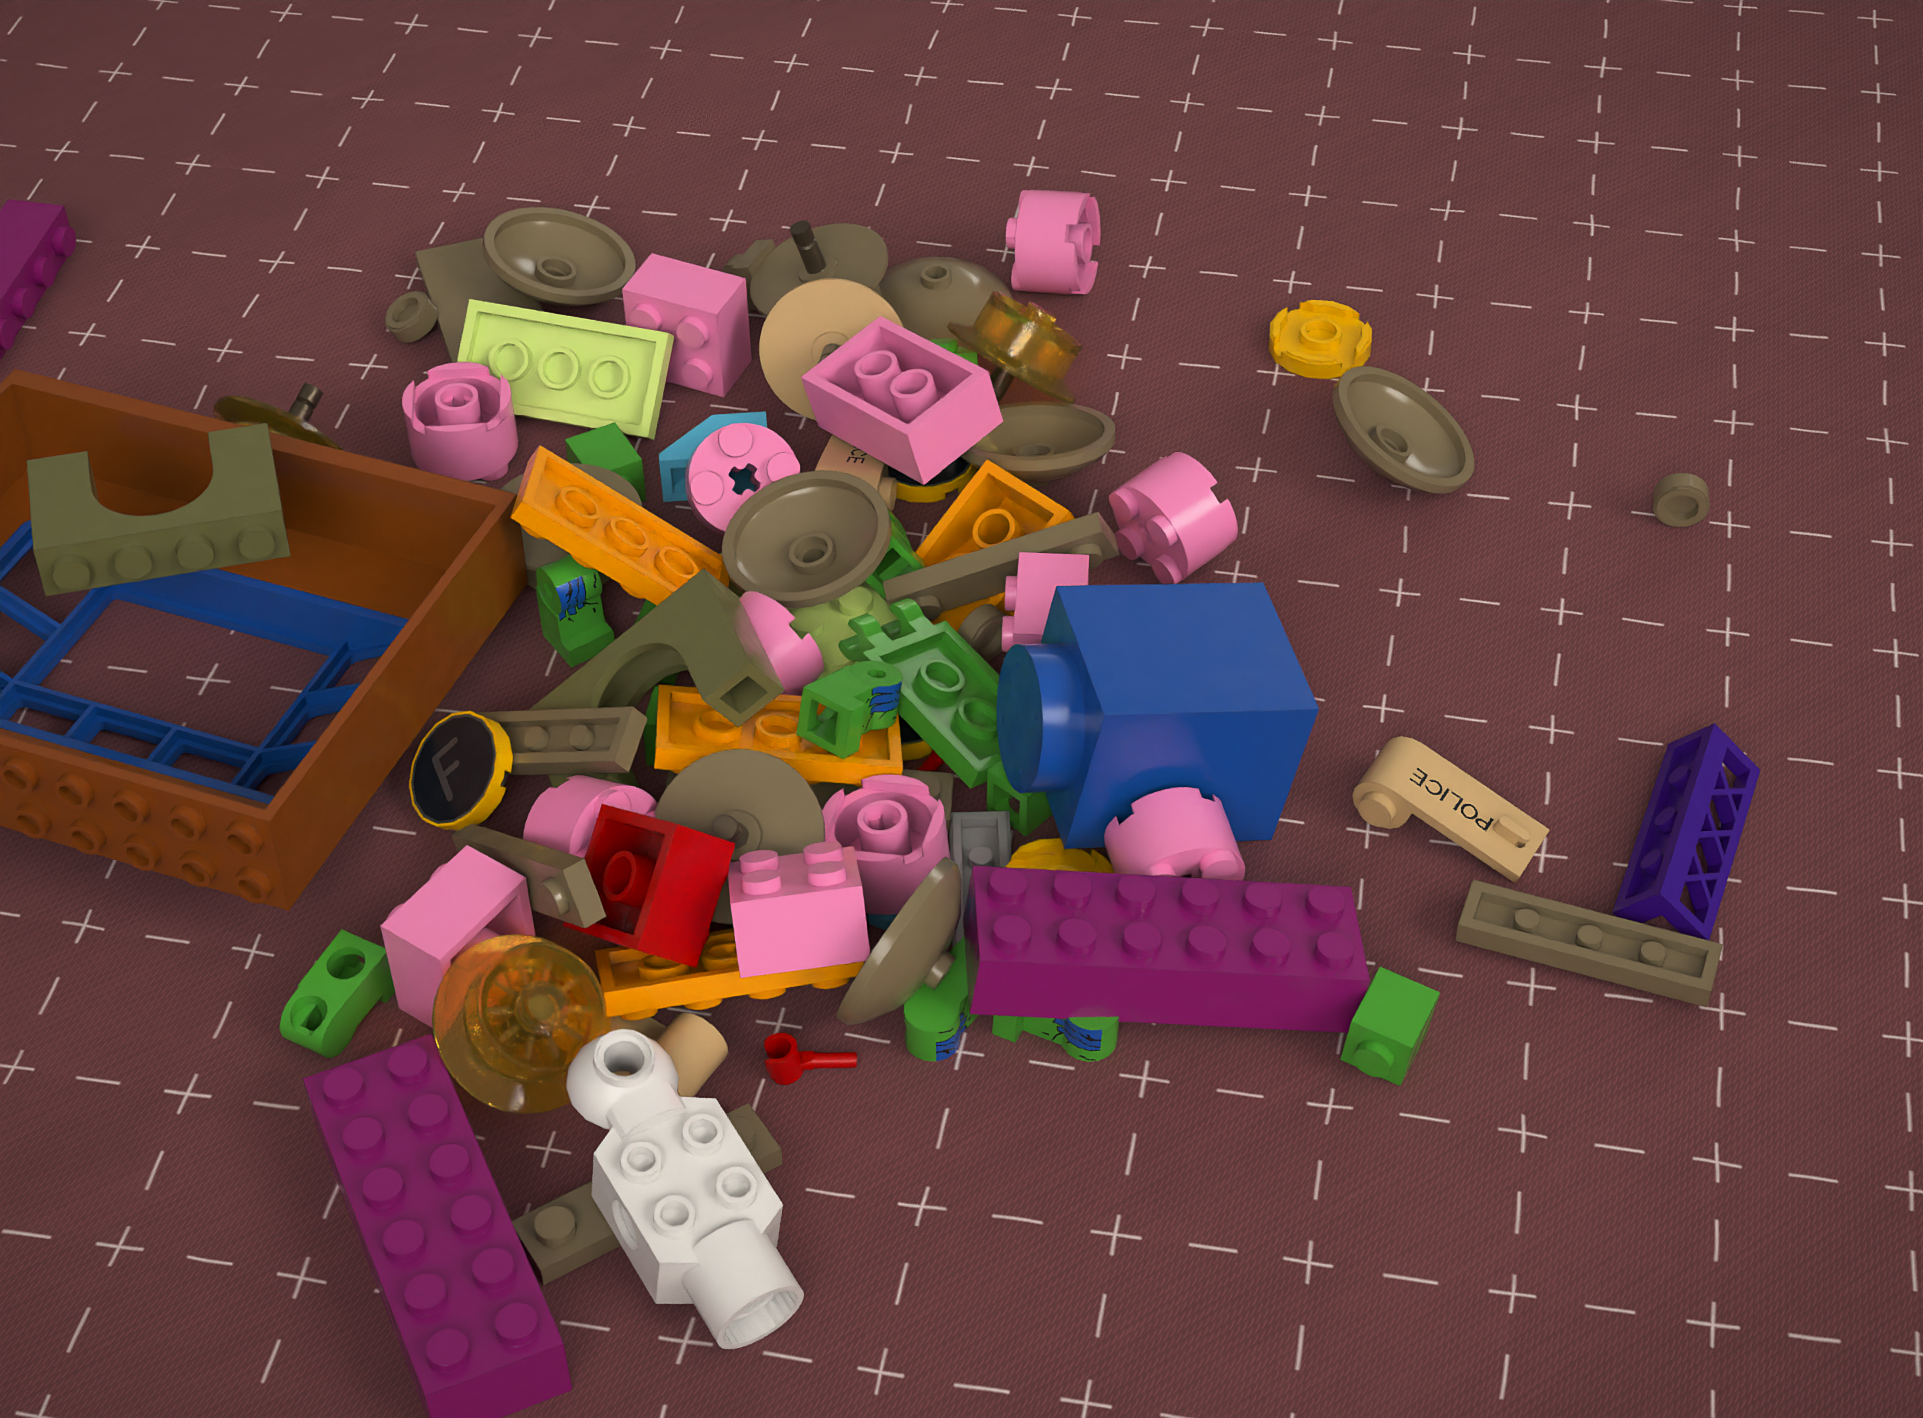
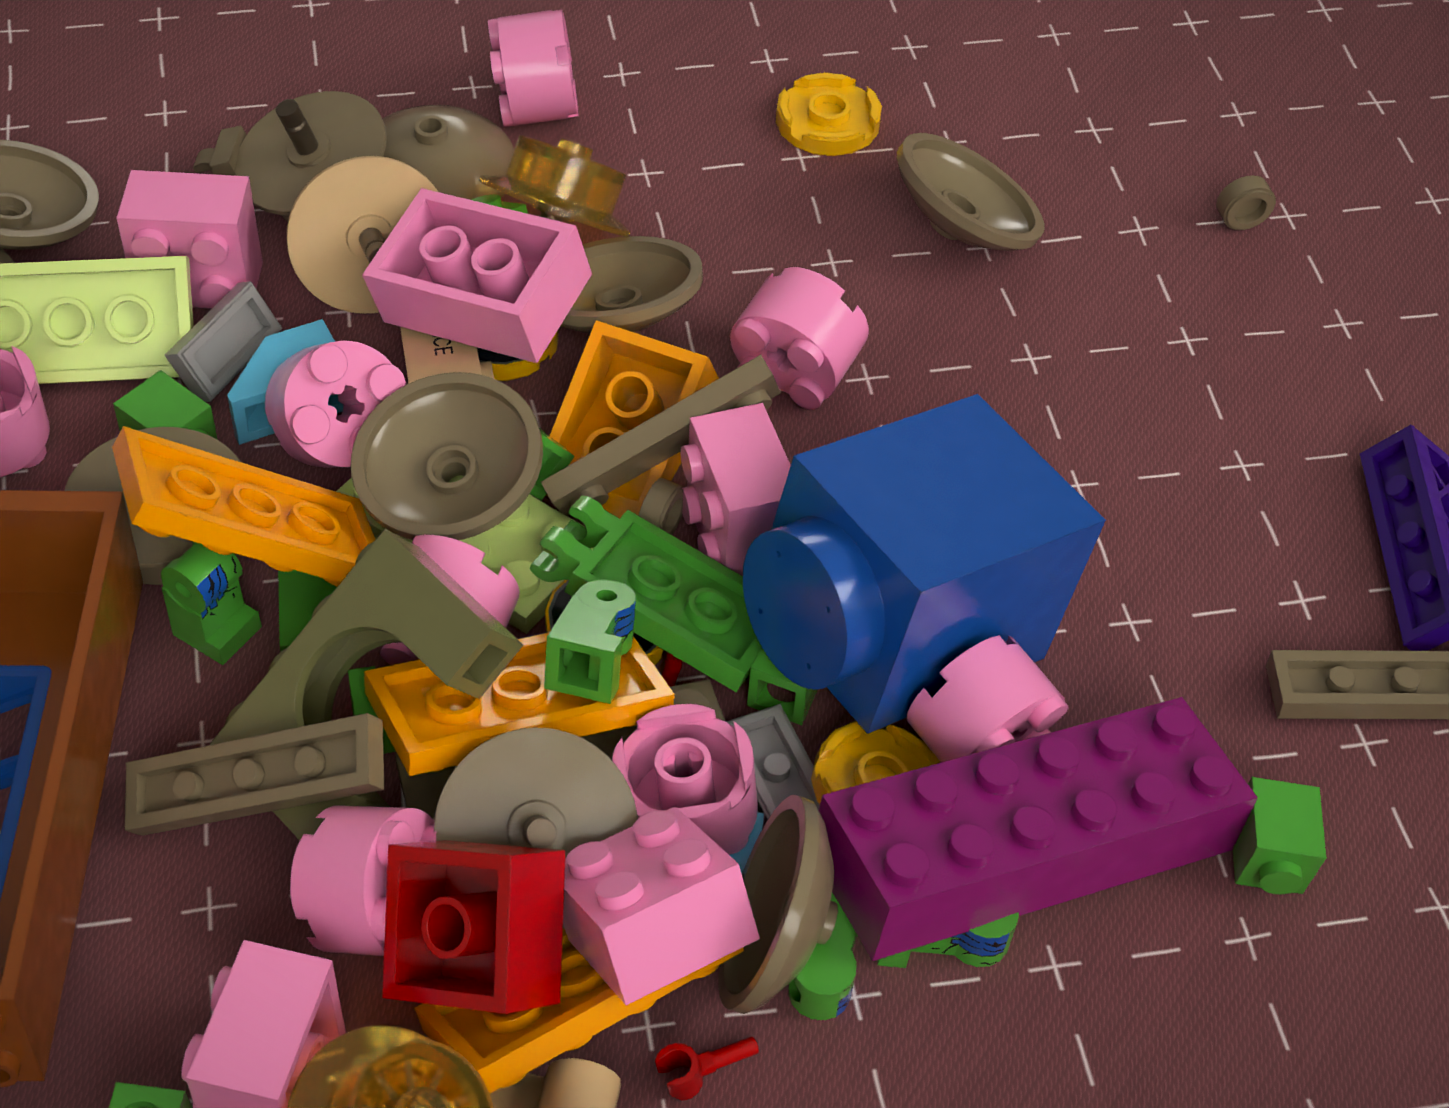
camera: 25 degrees left, 5 degrees up
black tile [409,711,513,831] -> none
dark tan plate [451,824,607,928] -> none
tan door [1352,736,1549,883] -> none
none -> light grey tile [165,281,283,402]

